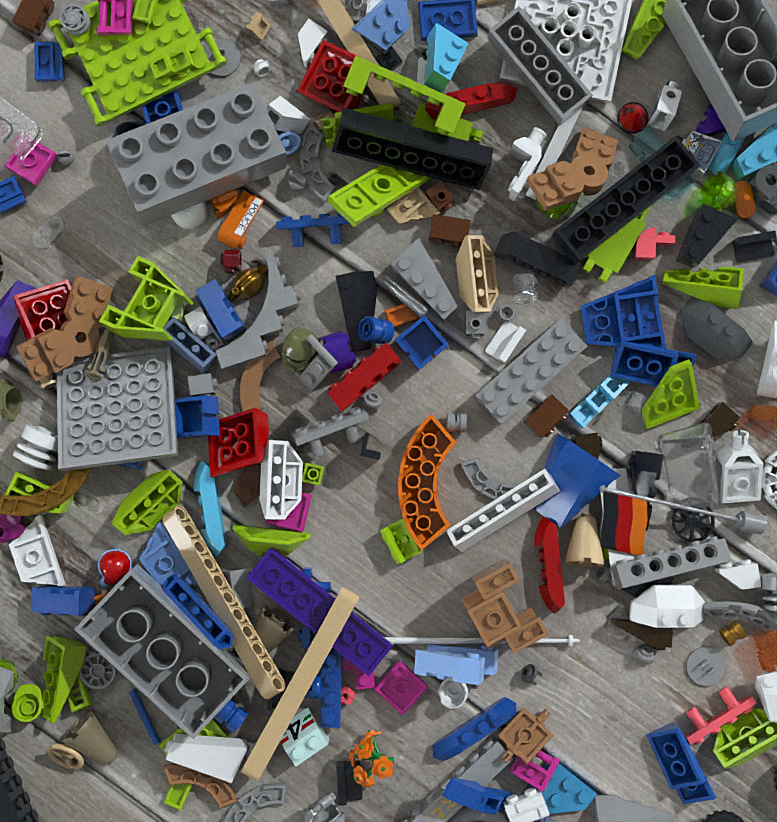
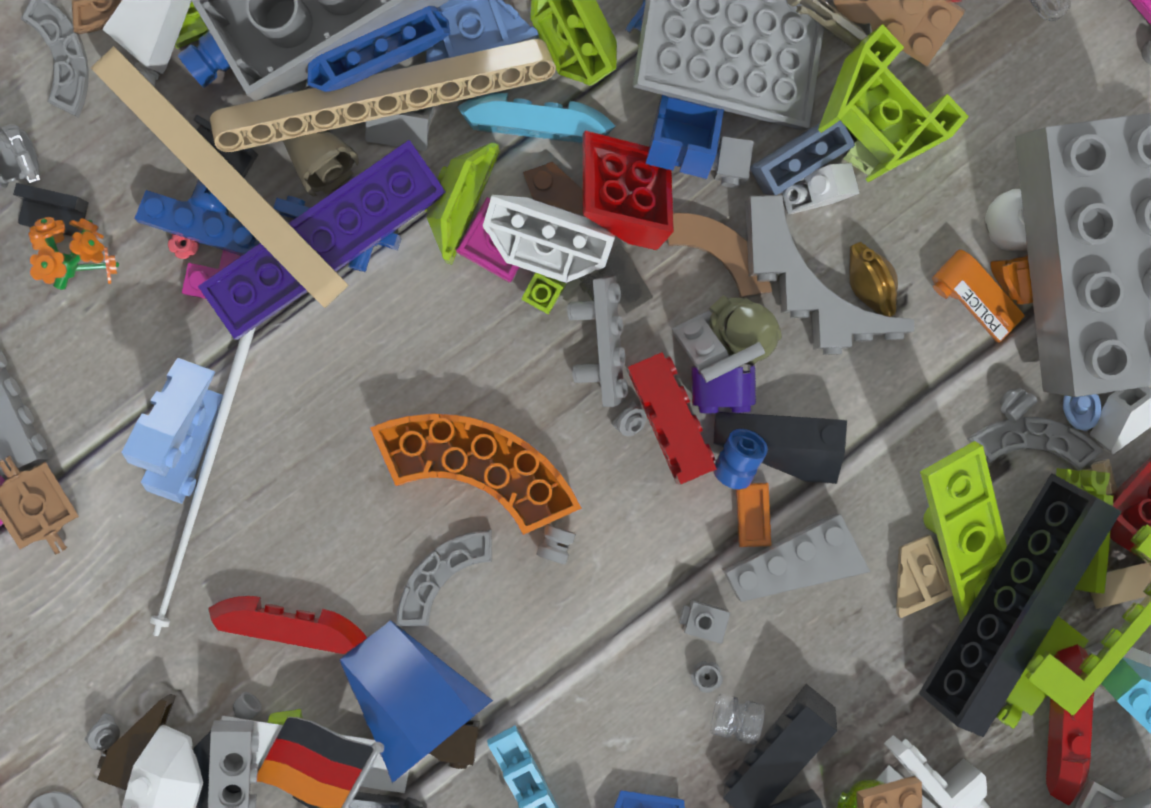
camera: 110 degrees right, 0 degrees up
blue wedge [195,279,247,342] -> none
dark red plate [220,250,242,274] -> none
blue plate [276,213,350,247] -> none
light aqua slope [281,707,329,766] -> none
black panel [360,433,381,460] -> none
dark pink plate [374,660,429,715] -> none
lime bracket [380,518,423,565] -> none
light grey axle [382,275,428,317] -> none
blue piece [394,315,449,371] -> none
reddish brown brick [425,180,455,213] -> none
reddish brown brick [429,214,471,248] -> none
blue brick [432,697,516,761] -> none
white hair [438,678,468,709] -> none
white brick [446,469,560,552] -> none
tan wedge [456,235,499,312] -> none
medium nougat piece [460,558,549,654] -> none
light grey brick [474,318,587,425] -> none
white panel [485,321,526,364] -> none
dark grey plate [521,664,542,685] -> none
reddish brown brick [524,394,569,438] -> none
tan cone [565,513,604,567] -> none

